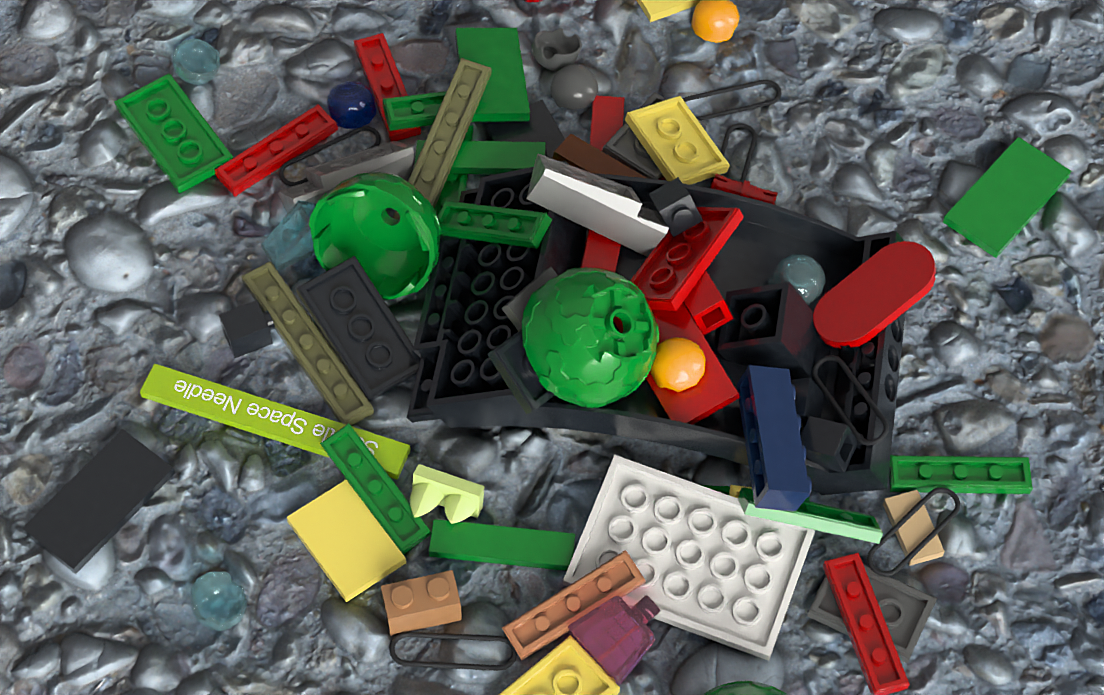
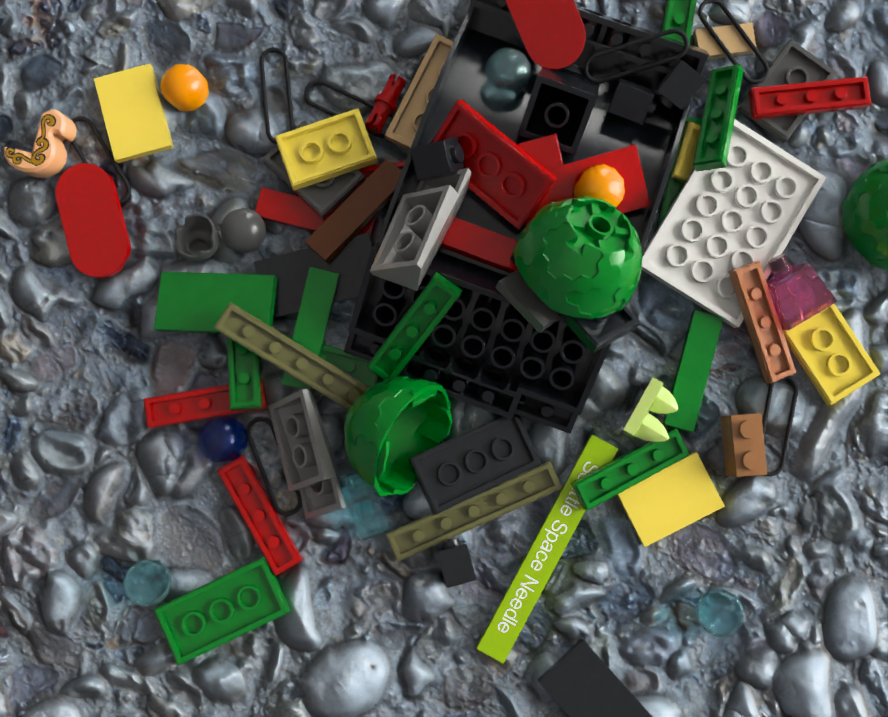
camera: 80 degrees left, 25 degrees up
dark blue brick [736,365,812,511] -> none

